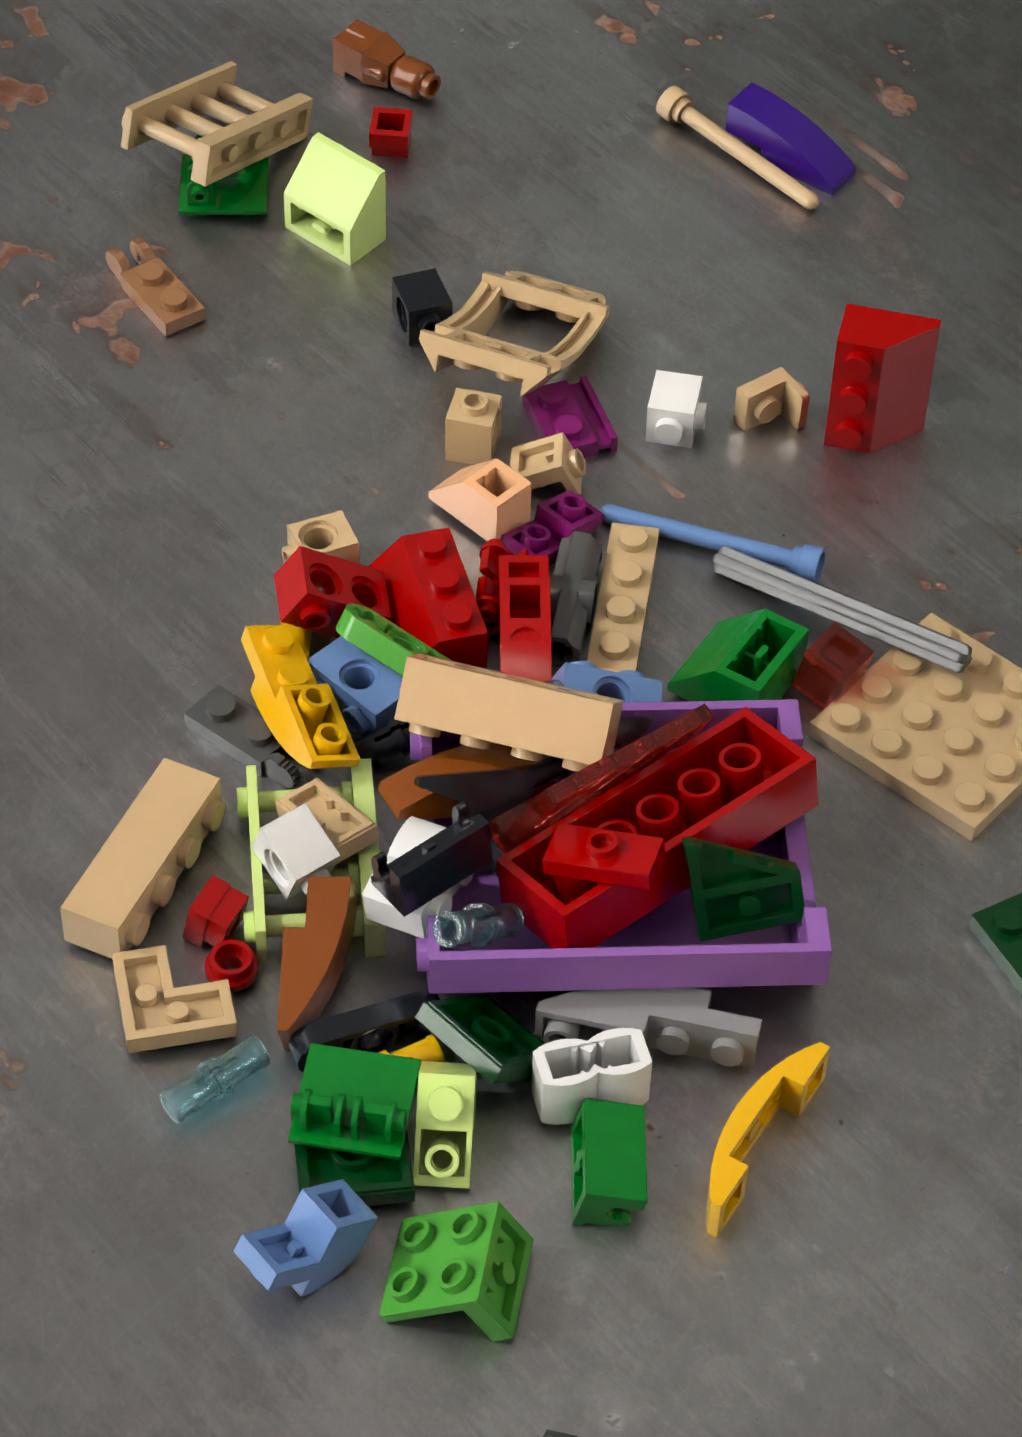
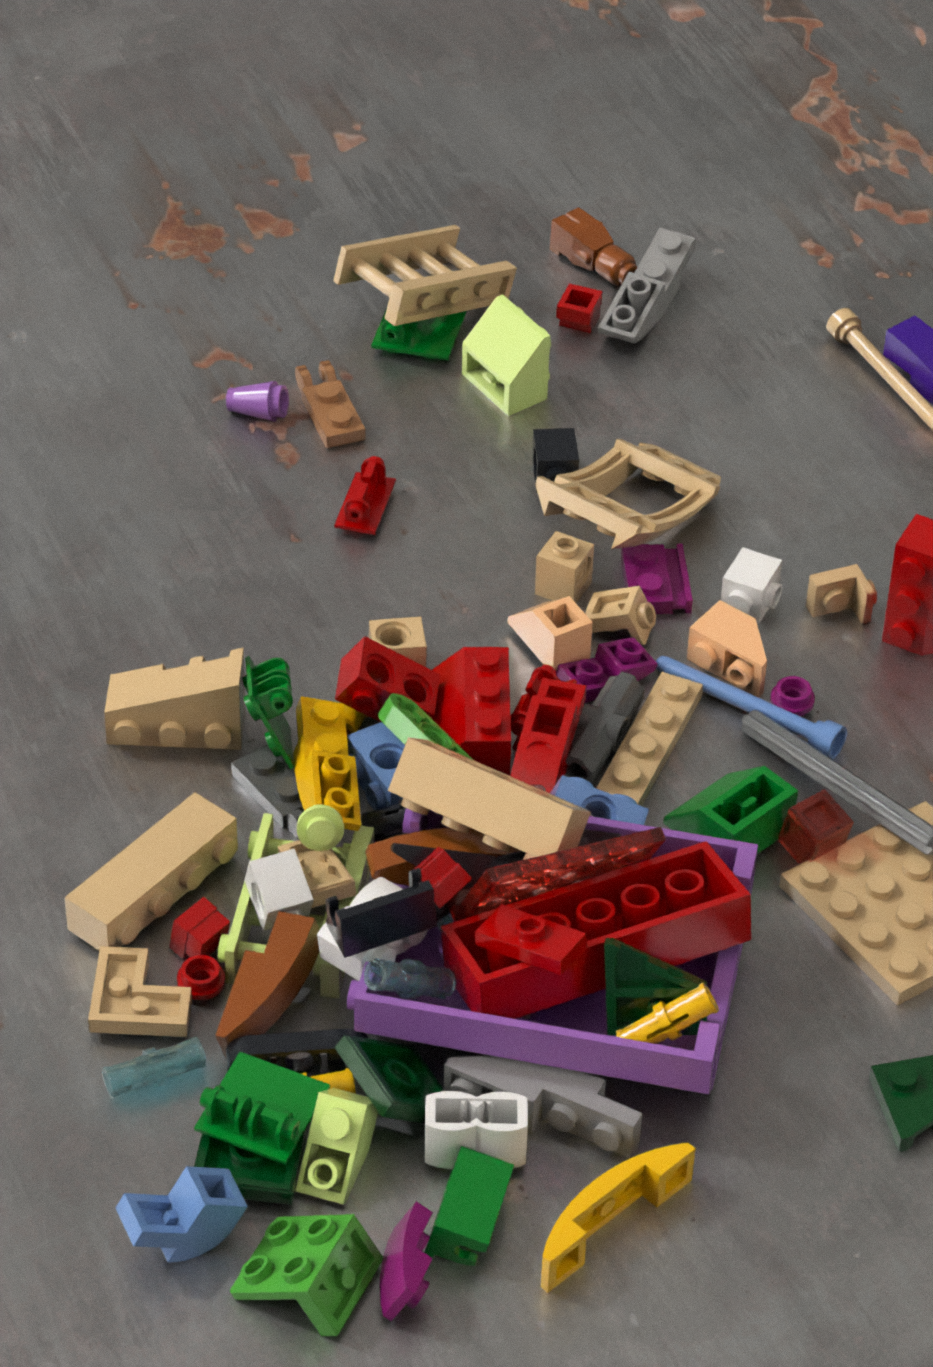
camera: 15 degrees right, 5 degrees down
none -> tan wedge [104,647,246,750]
none -> medium lavender cone [226,381,289,422]
none -> green hinge [242,656,294,769]
none -> yellowish green plate [296,804,344,851]
none -> red hinge [334,456,396,535]
none -> magenta slope [379,1201,433,1322]
none -> red piece [408,846,472,908]
none -> light grey slope [598,227,696,344]
none -> yellow pin [616,983,719,1044]
none -> light nougat slope [687,600,767,697]
none -> magenta plate [770,676,815,716]

